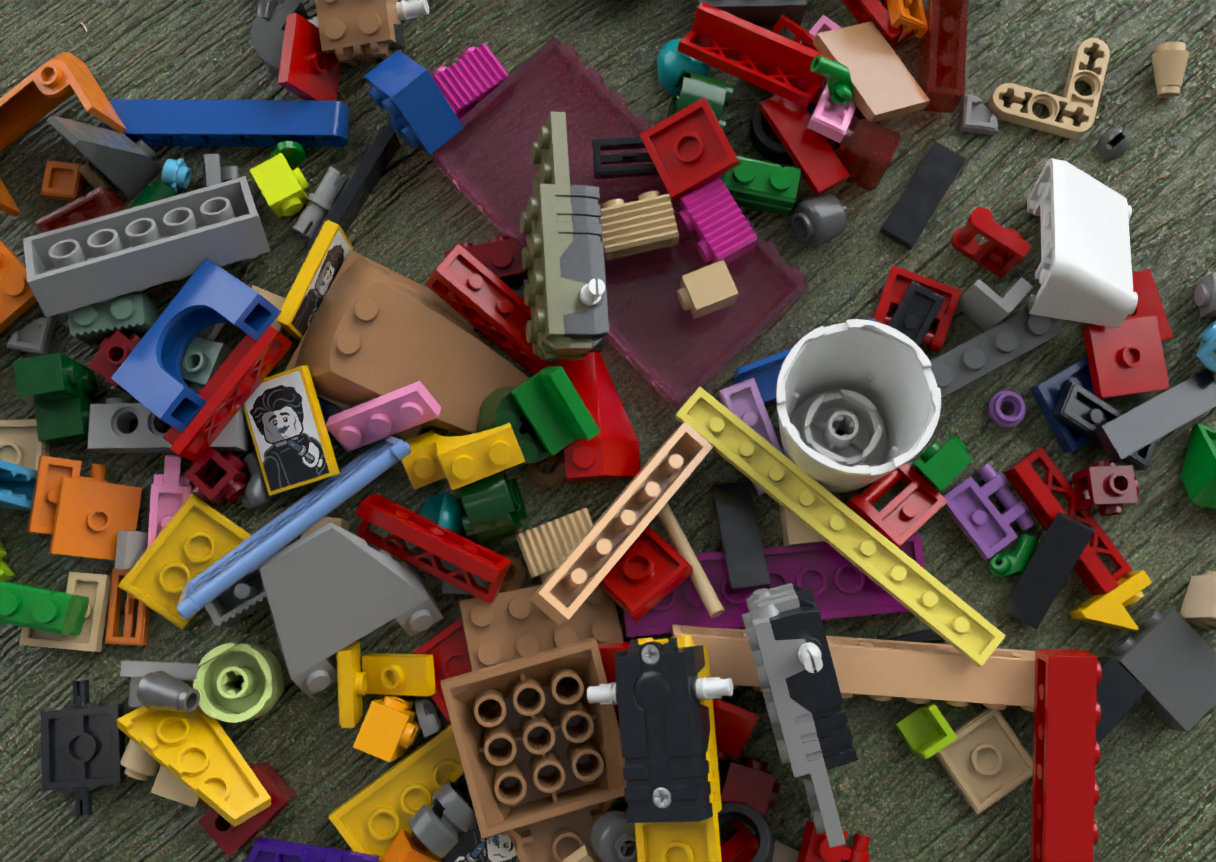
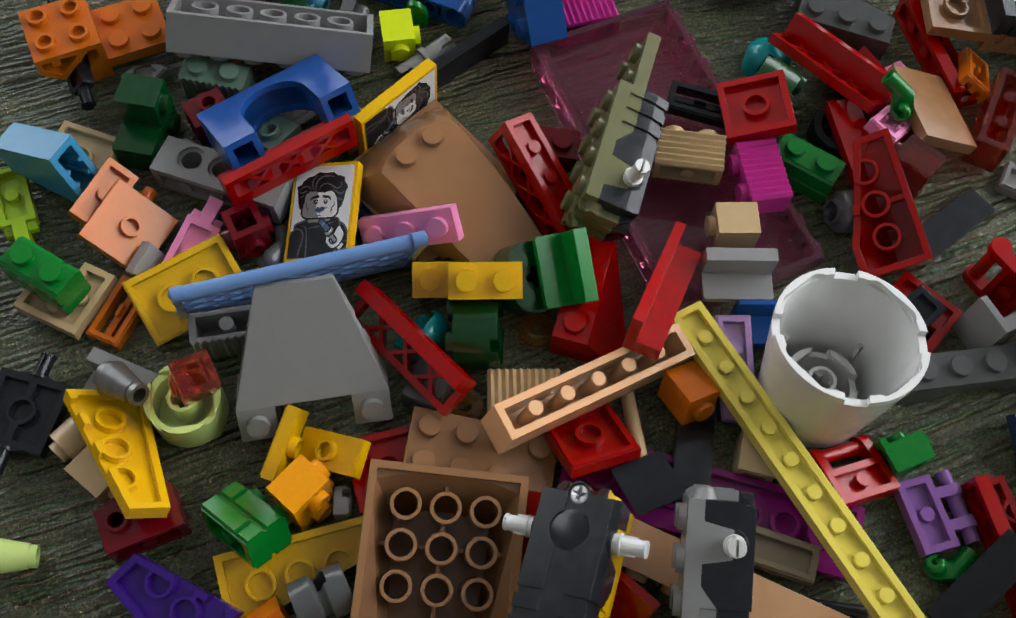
camera: 15 degrees right, 15 degrees down
medium lavender plate [988,390,1026,428] -> none
none -> clear red brick [167,349,222,406]
none -> green brick [200,481,292,569]
none -> black sticker [611,450,686,516]
none -> red fence [622,221,702,361]
none -> orange brick [657,360,720,426]
none -> light grey panel [699,247,779,302]
none -> dark tan tile [754,525,822,587]
none -> red wedge [852,127,934,278]

